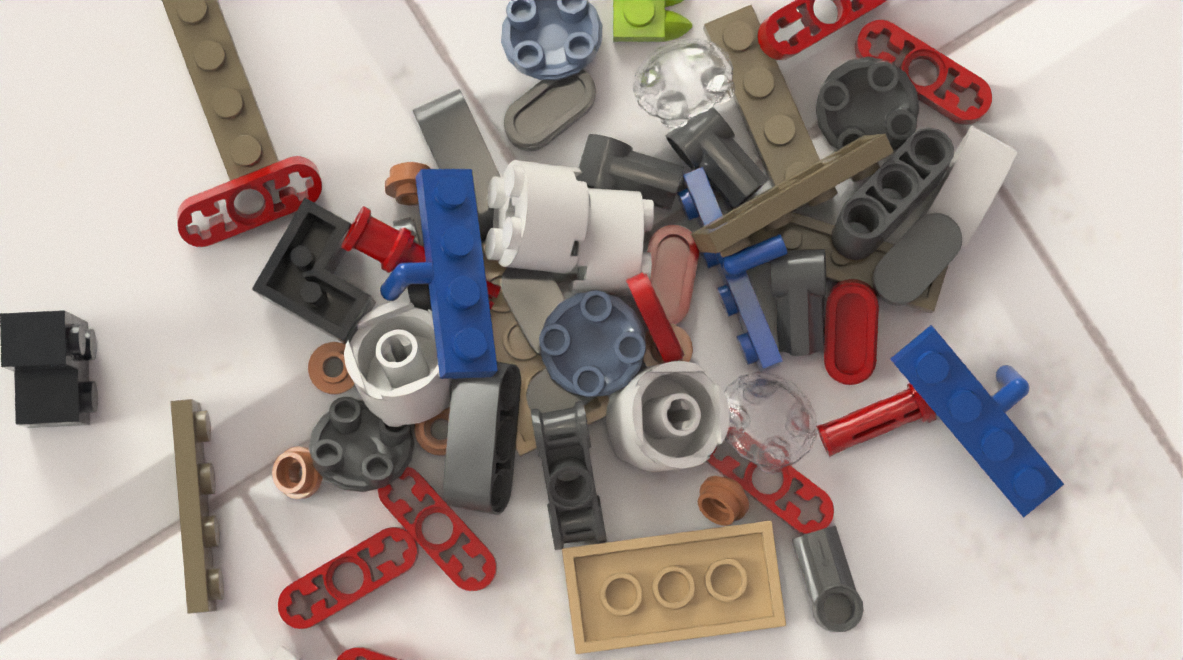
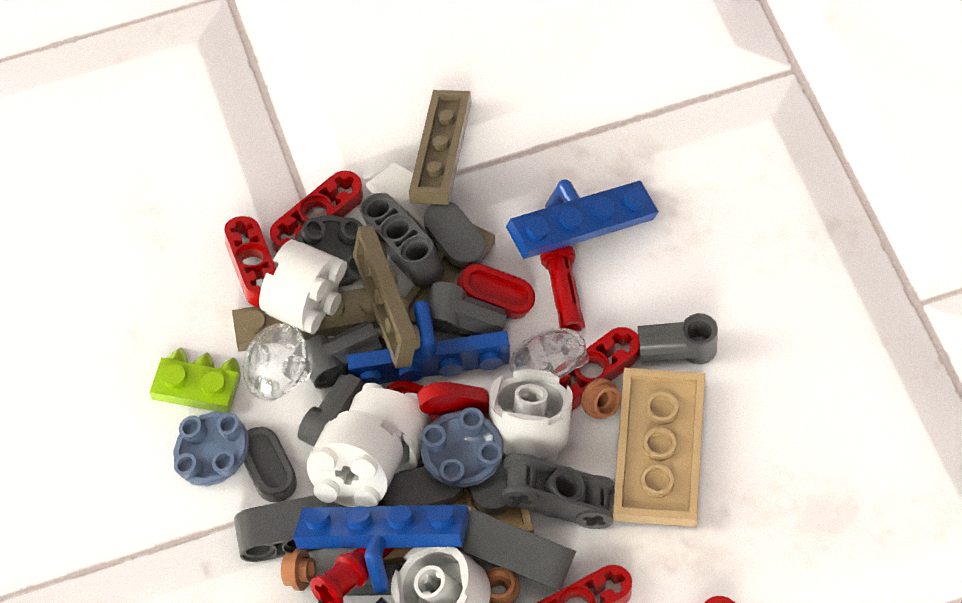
camera: 75 degrees left, 25 degrees down
none -> white brick [259,239,347,334]
none -> dark tan plate [409,90,472,205]

